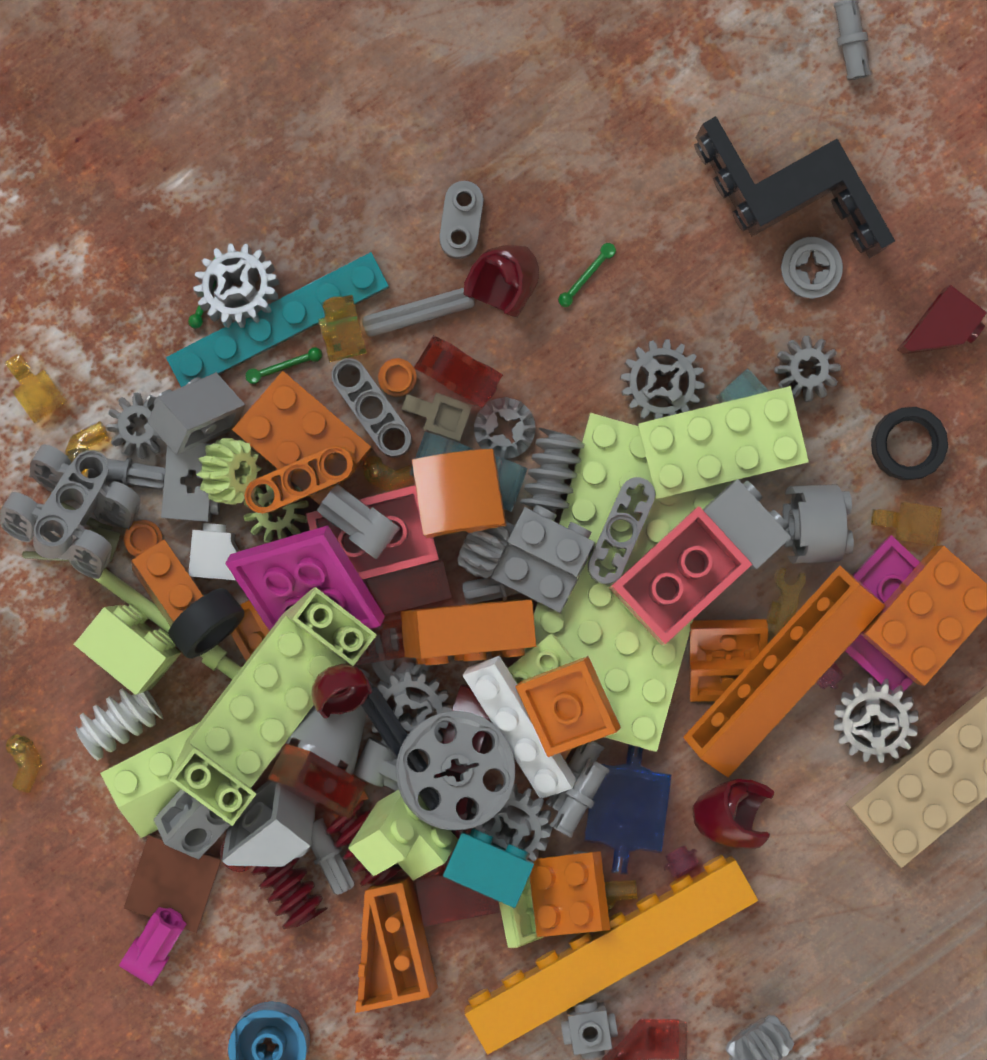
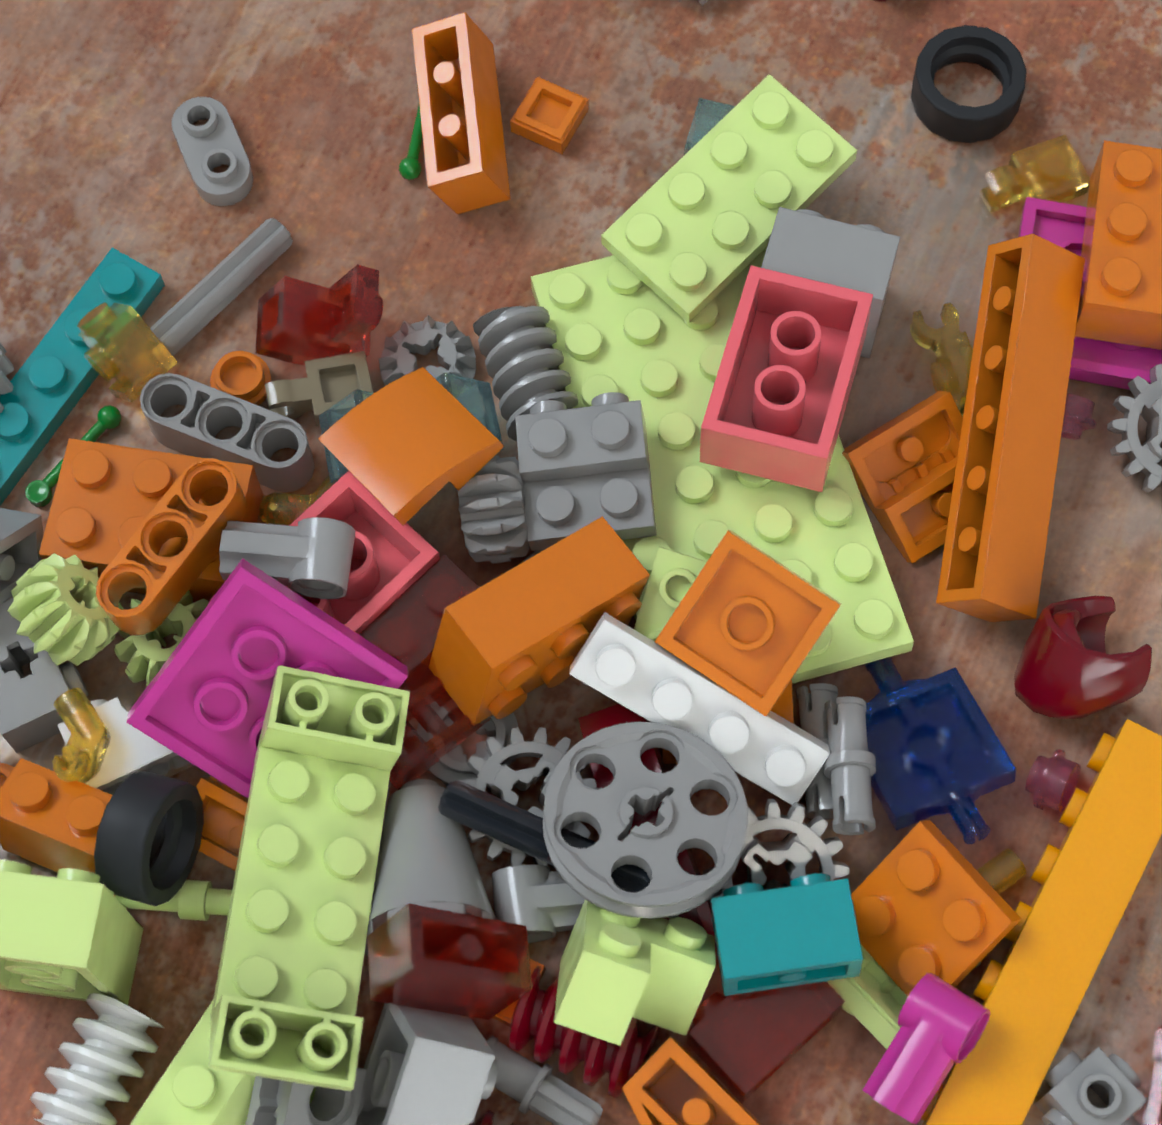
camera: 30 degrees left, 20 degrees down
dark red hair [311,664,372,718] -> none
dark red piece [463,245,539,317] -> none
light grey beam [588,477,655,584] -> none
light grey gear [620,339,705,419] -> none
light grey gear [774,336,841,402] -> none
light grey brick [782,484,854,564] -> none
none -> clear yellow arm [53,687,111,784]
none -> orange brick [412,12,511,214]
none -> orange tile [510,76,589,154]
none -> dark pink piece [863,973,991,1125]

